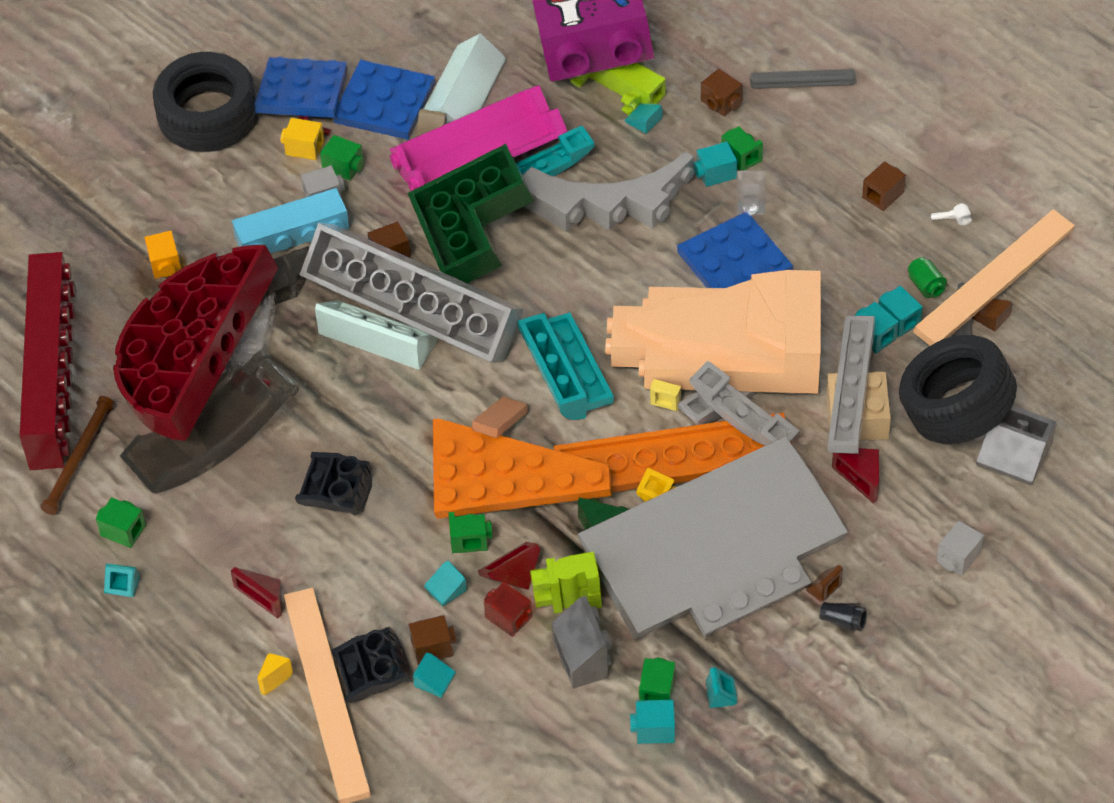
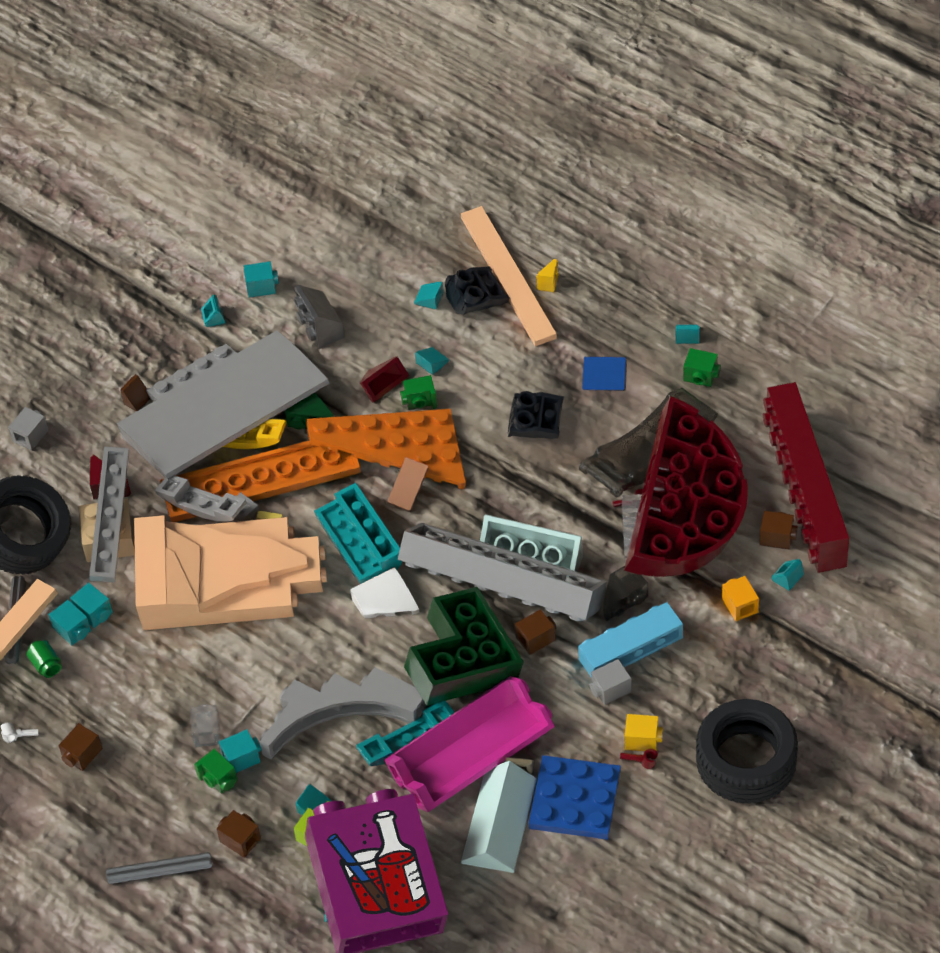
camera: 175 degrees right, 0 degrees up
reddish brown bar [40,396,115,515] -> none
dark red slope [230,567,282,619] -> none
blue plate [254,57,347,118] -> none
green brick [320,134,365,181] -> none
reddish brown brick [408,615,457,665] -> none
clear red brick [484,582,532,637] -> none
lime hips [530,551,602,614] -> none
green brick [639,658,675,701] -> none
blue plate [677,211,793,288] -> none
black cone [819,602,867,633] -> none
none -> white slope [350,567,419,618]
none -> blue sticker [582,357,626,390]
none -> reddish brown brick [760,511,798,550]
none -> teal slope [771,559,804,591]

